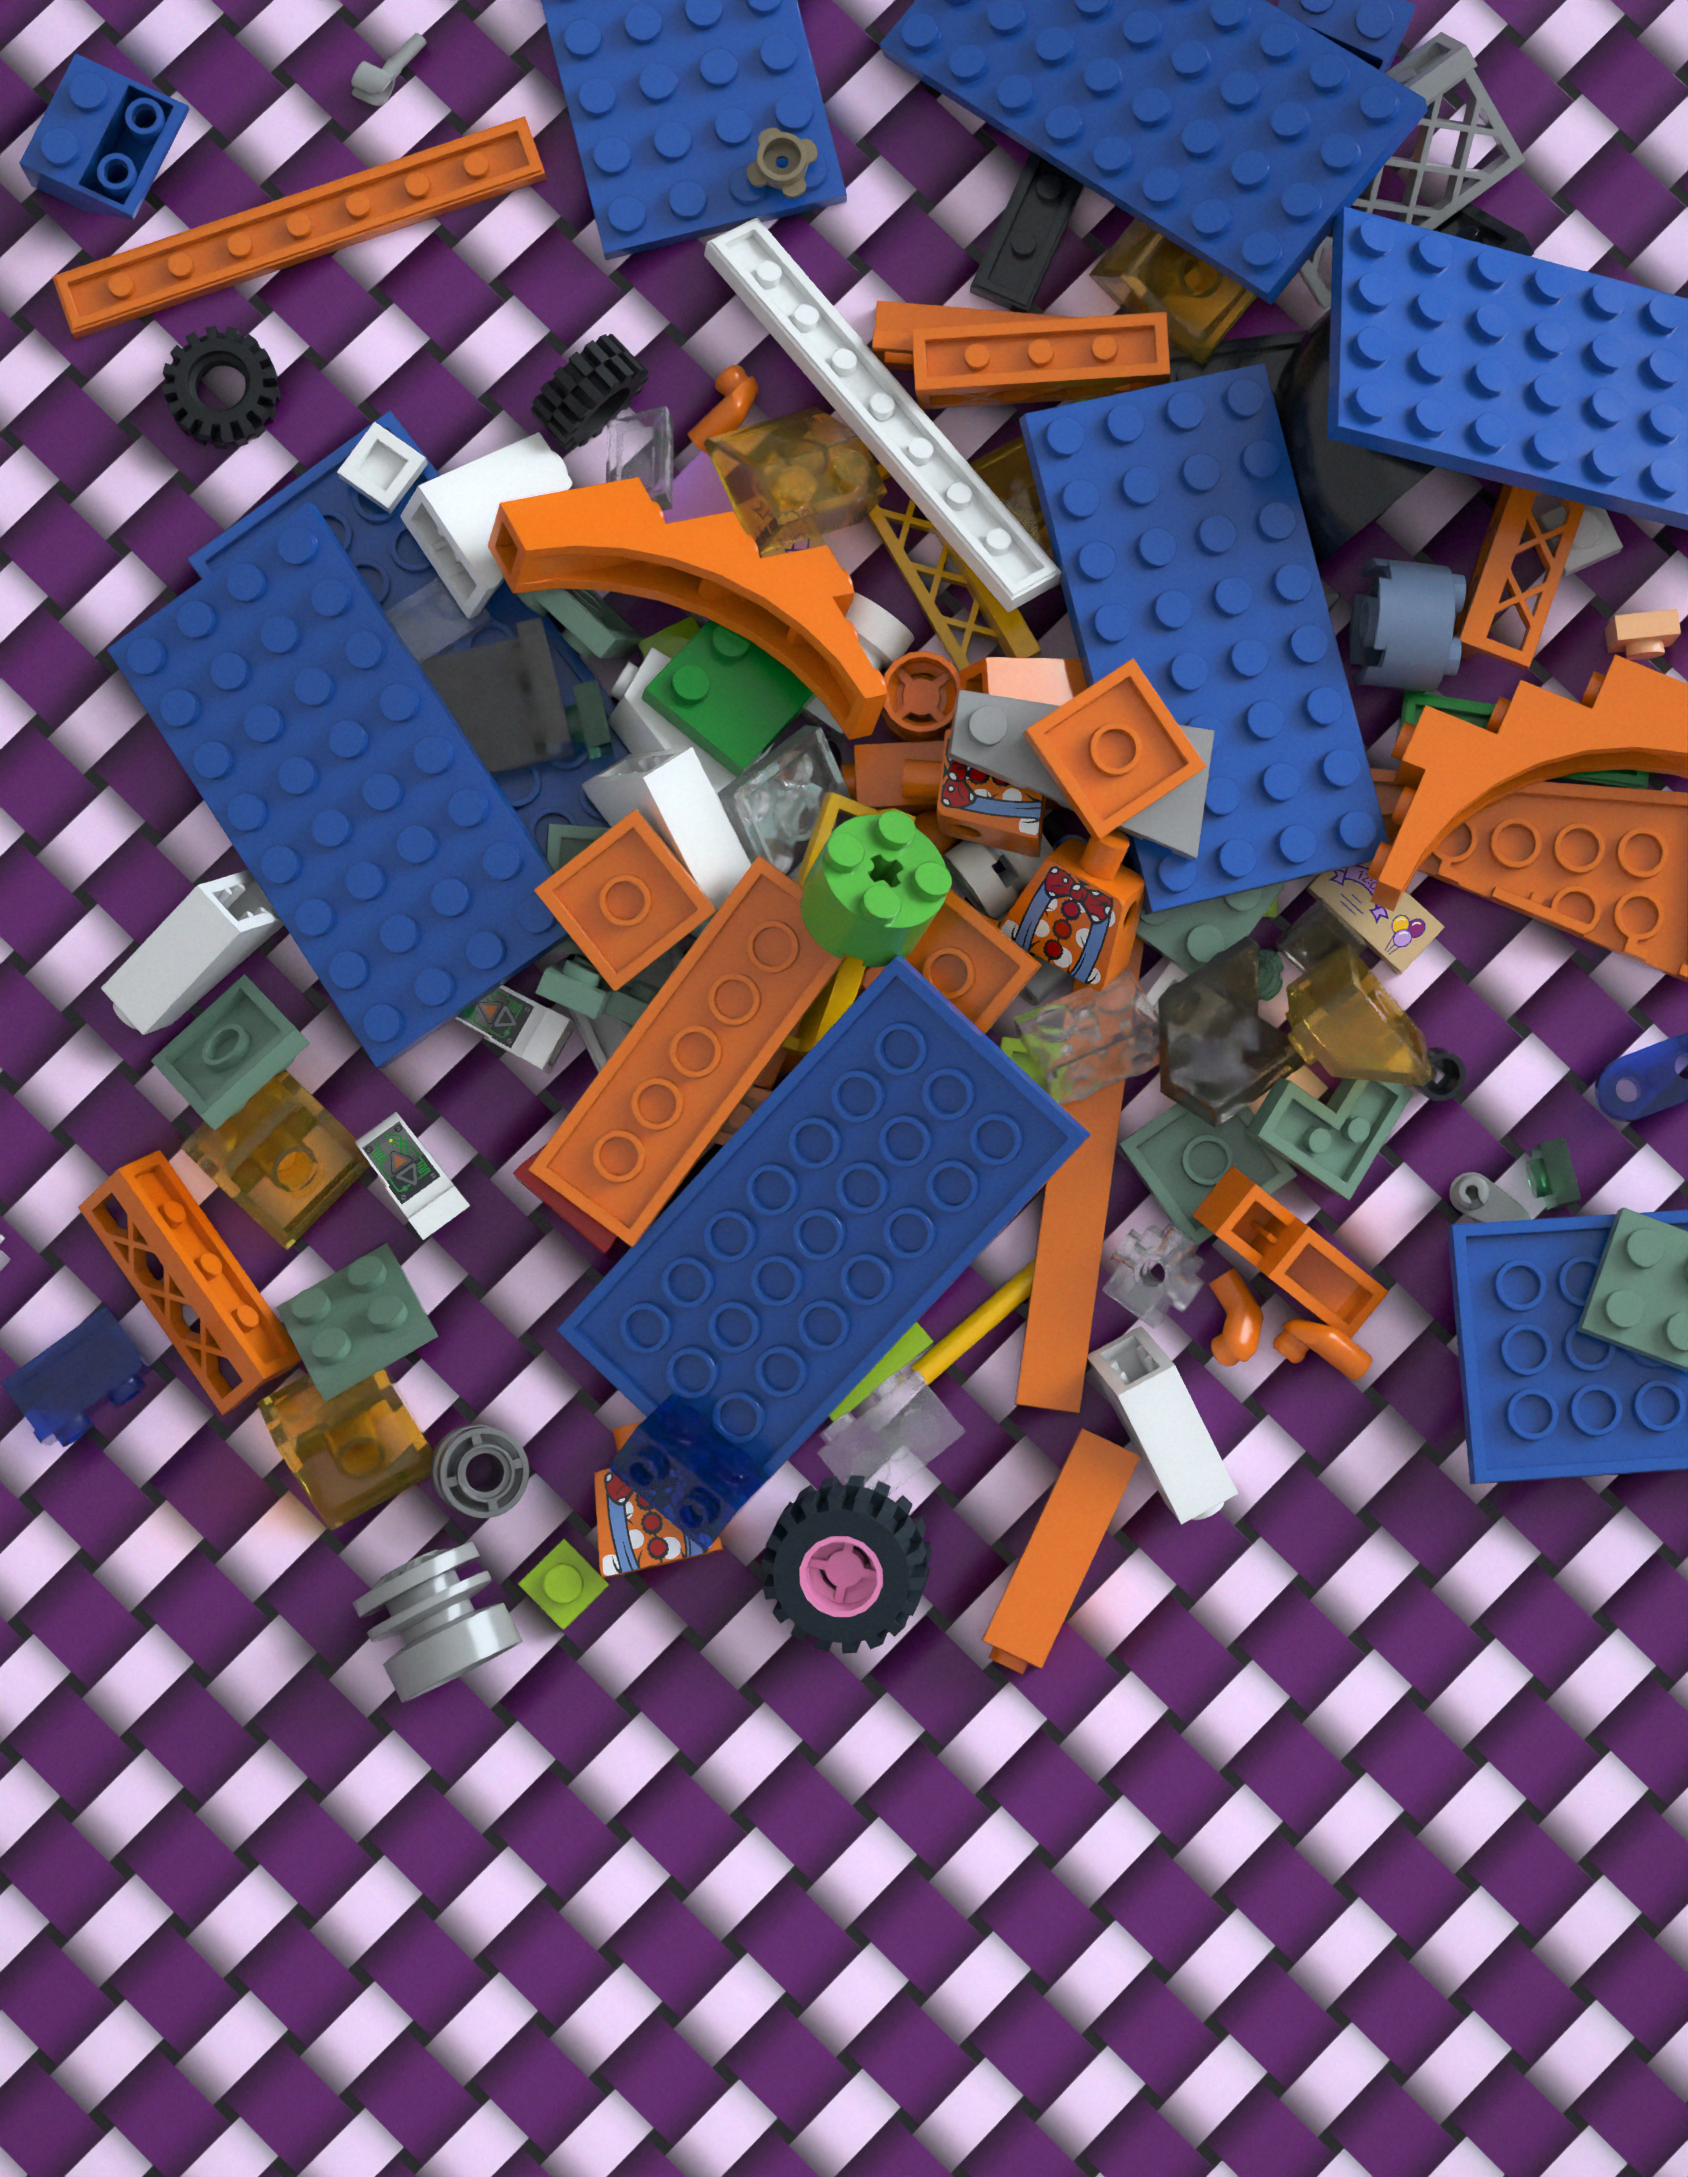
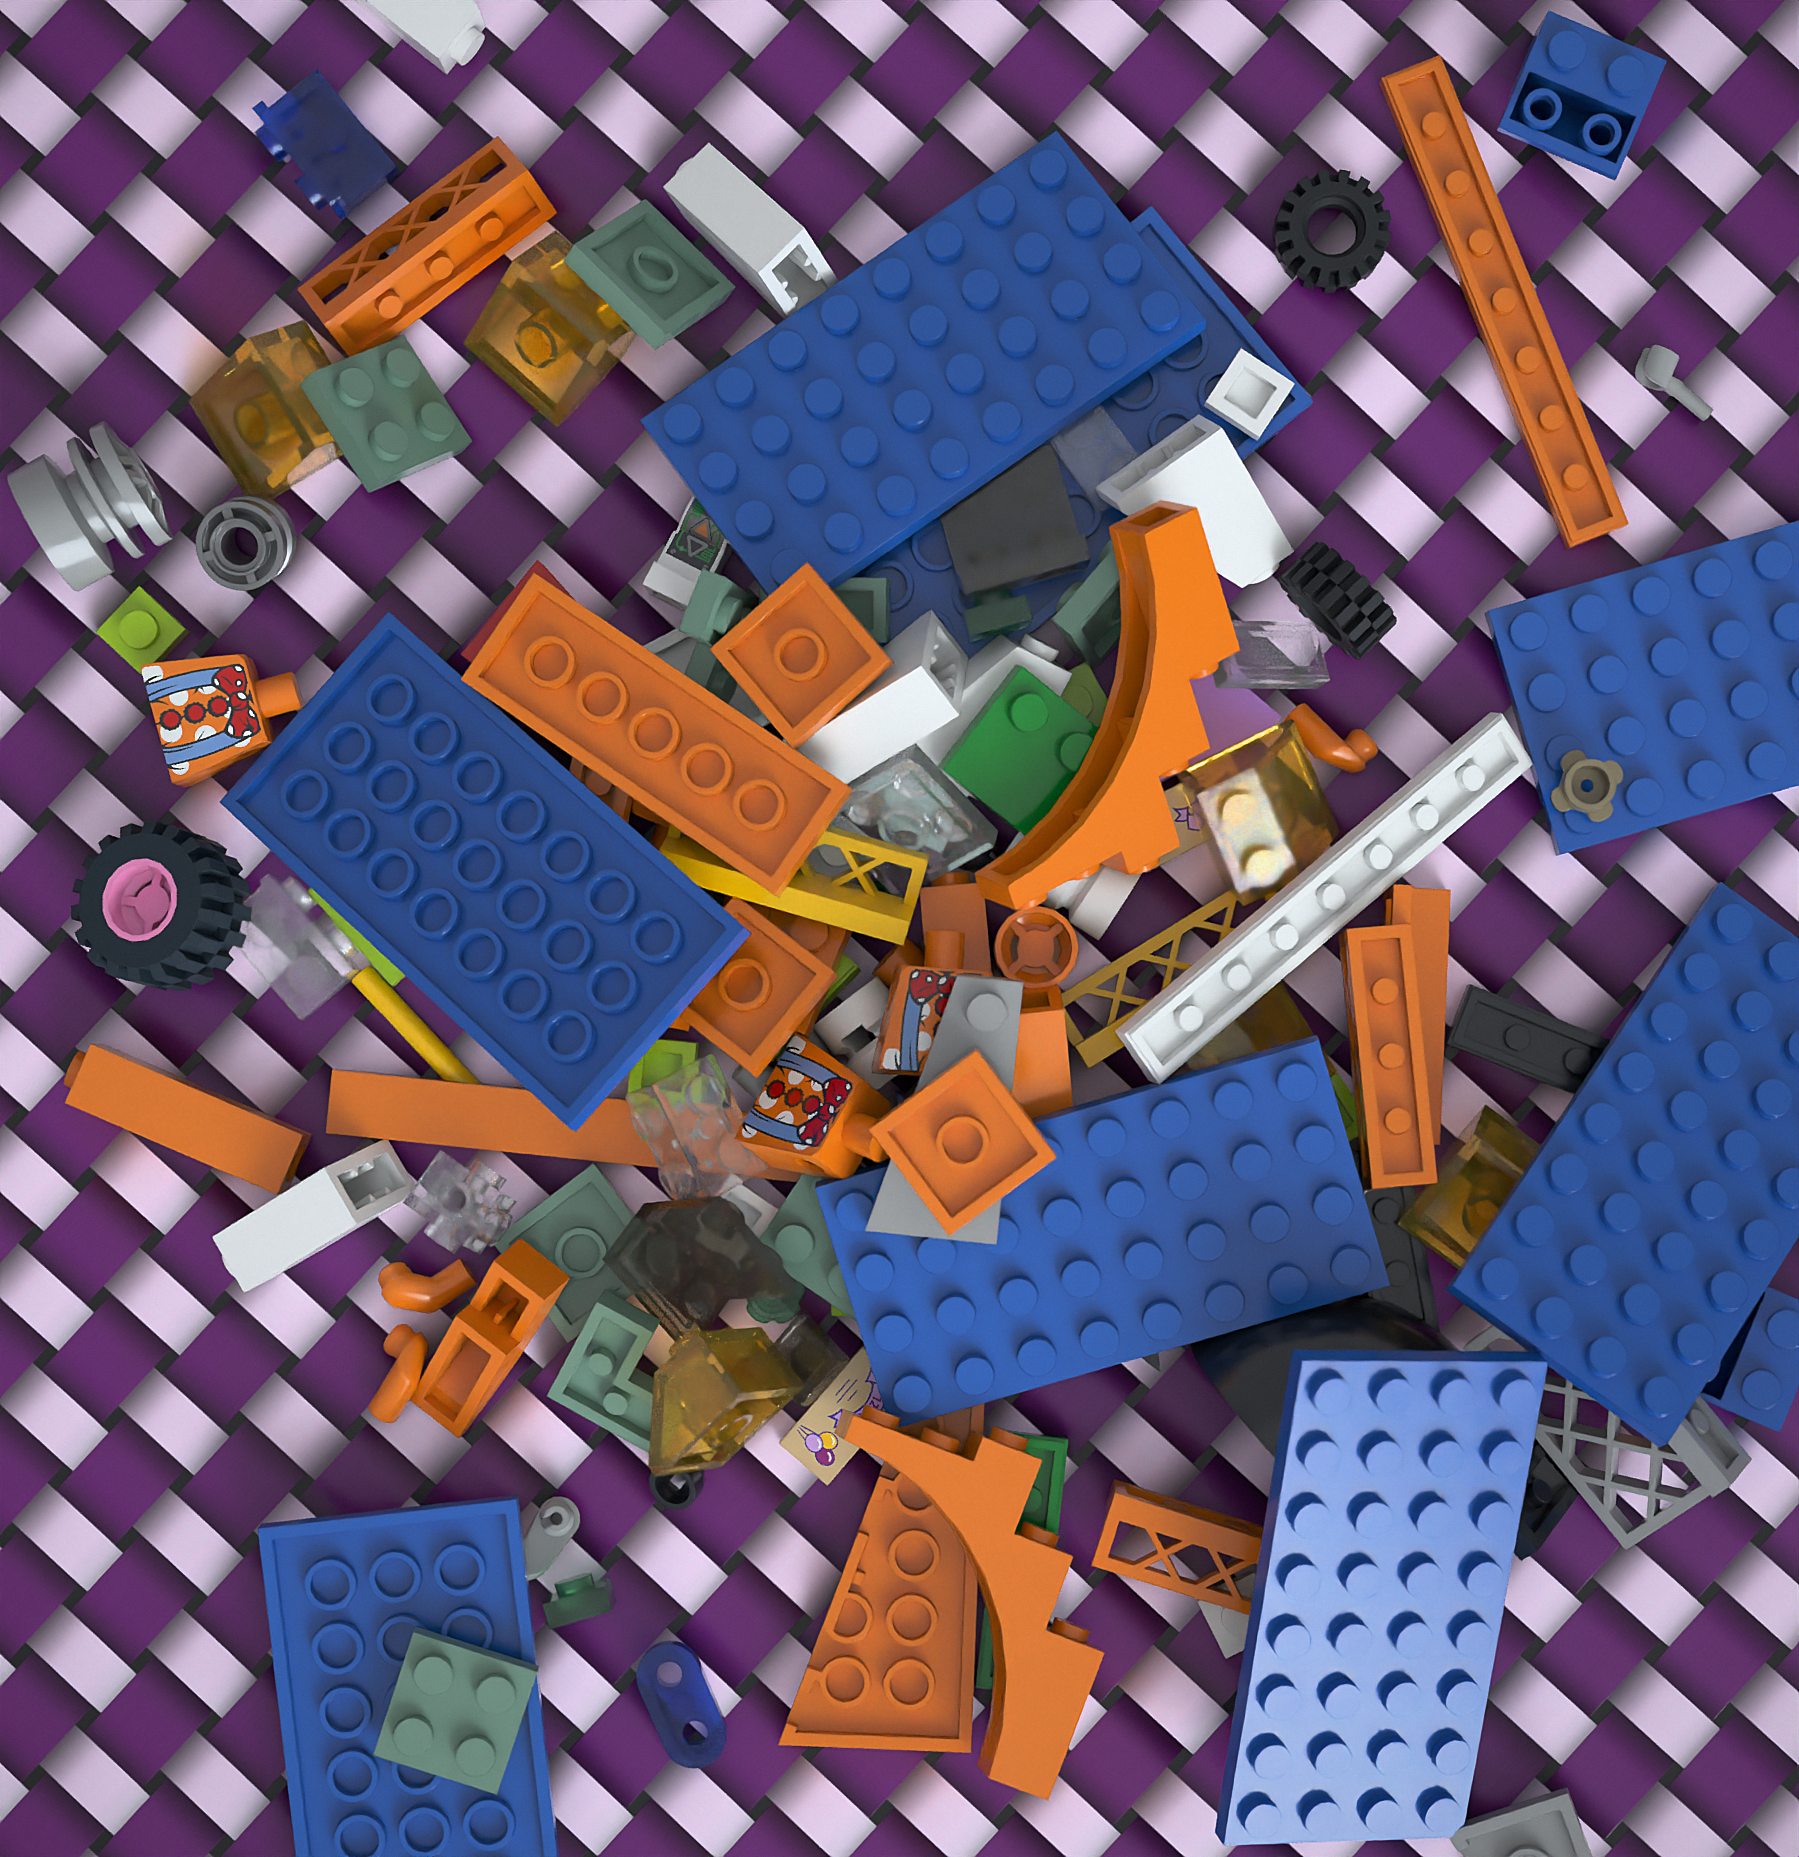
camera: 95 degrees right, 5 degrees up
leg [355,1112,470,1240] -> none
clear blue bracket [609,1393,771,1550] -> none
bright green brick [800,810,952,968] -> none
sand blue brick [1349,557,1466,692] -> none
light nougat plate [1605,609,1681,660] -> none

